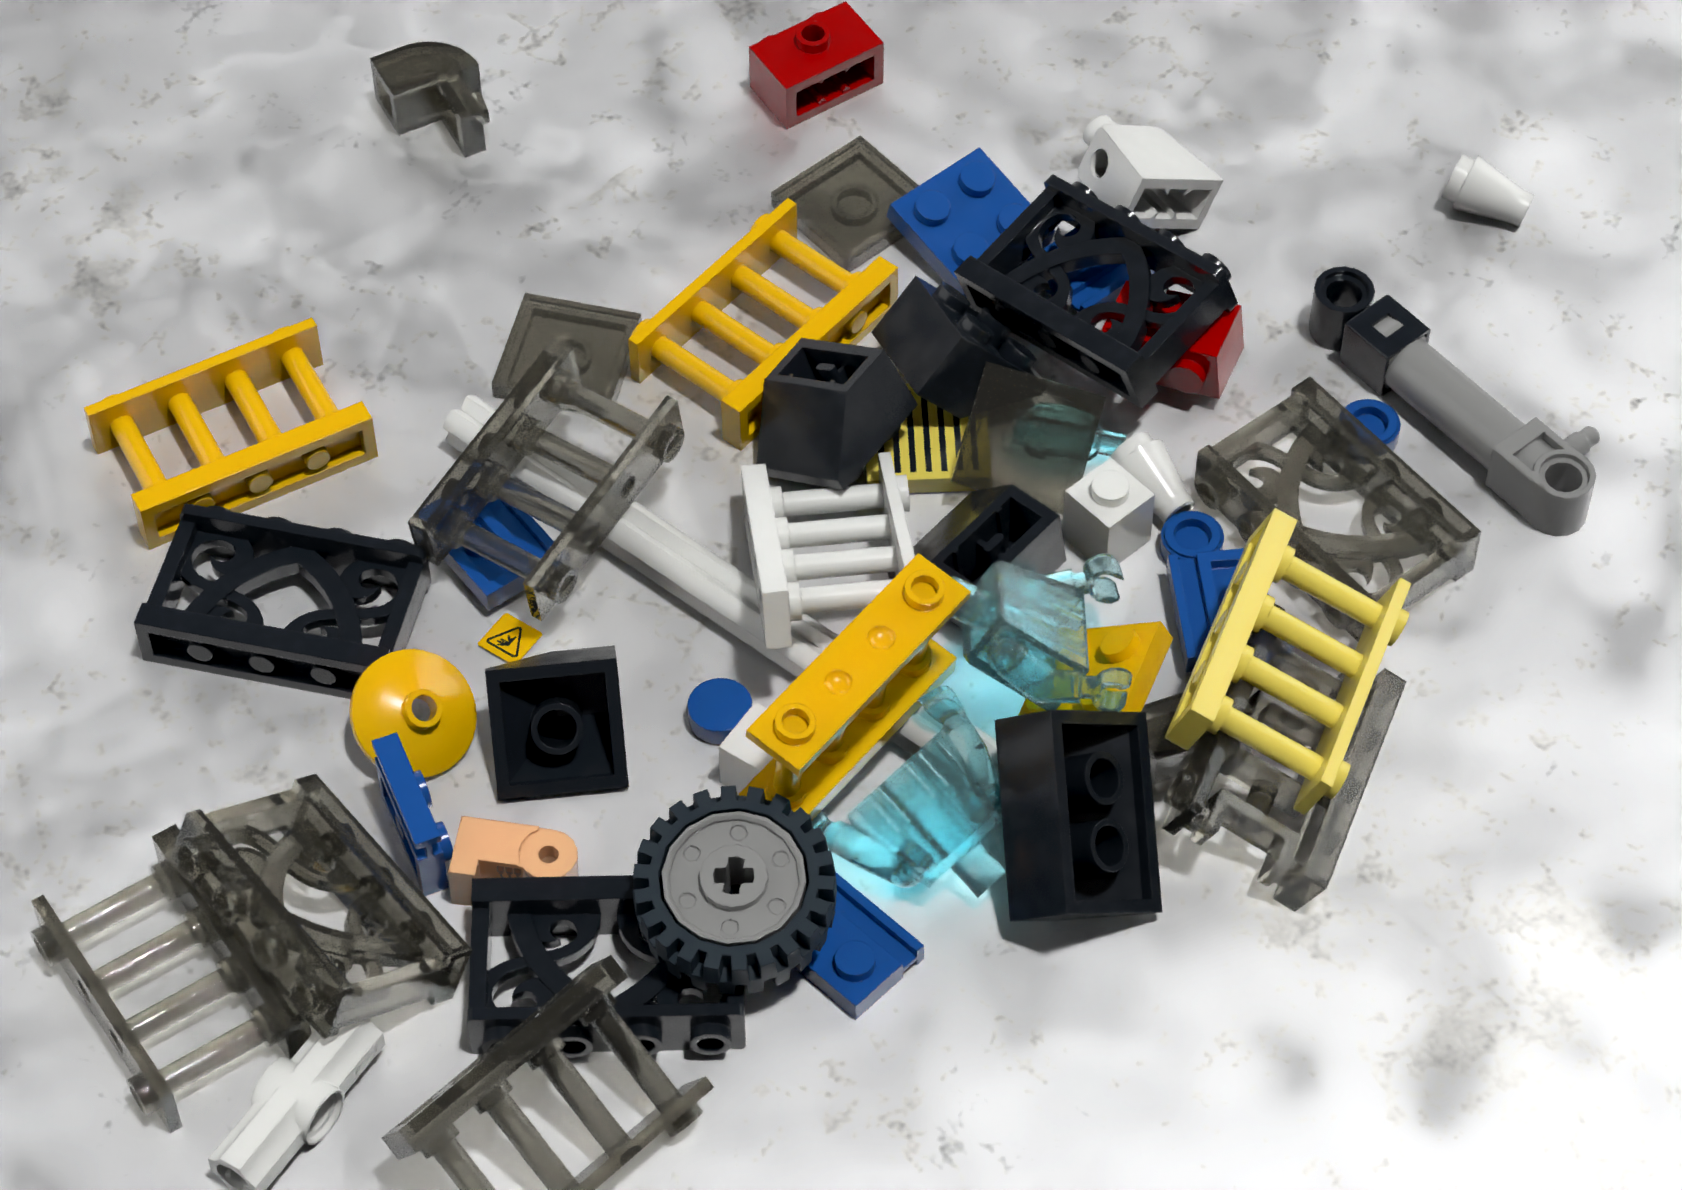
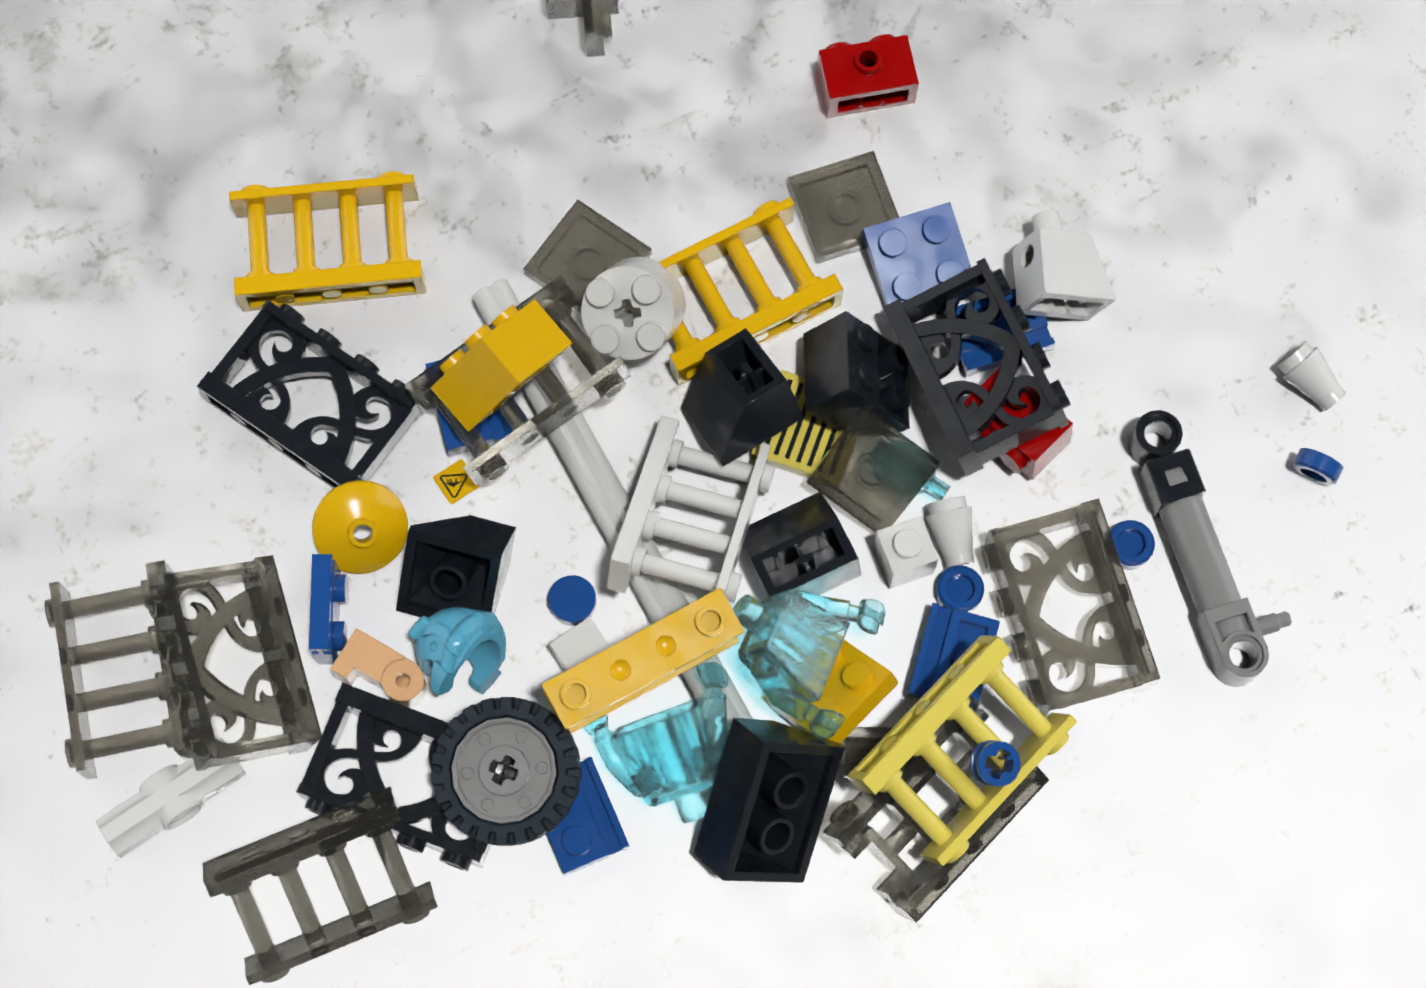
camera: 20 degrees right, 20 degrees up
none -> medium azure helmet [408,607,506,695]
none -> yellow brick [431,299,572,432]
none -> white brick [581,257,686,360]
none -> blue bush [969,740,1021,787]
none -> blue tile [1293,448,1344,486]

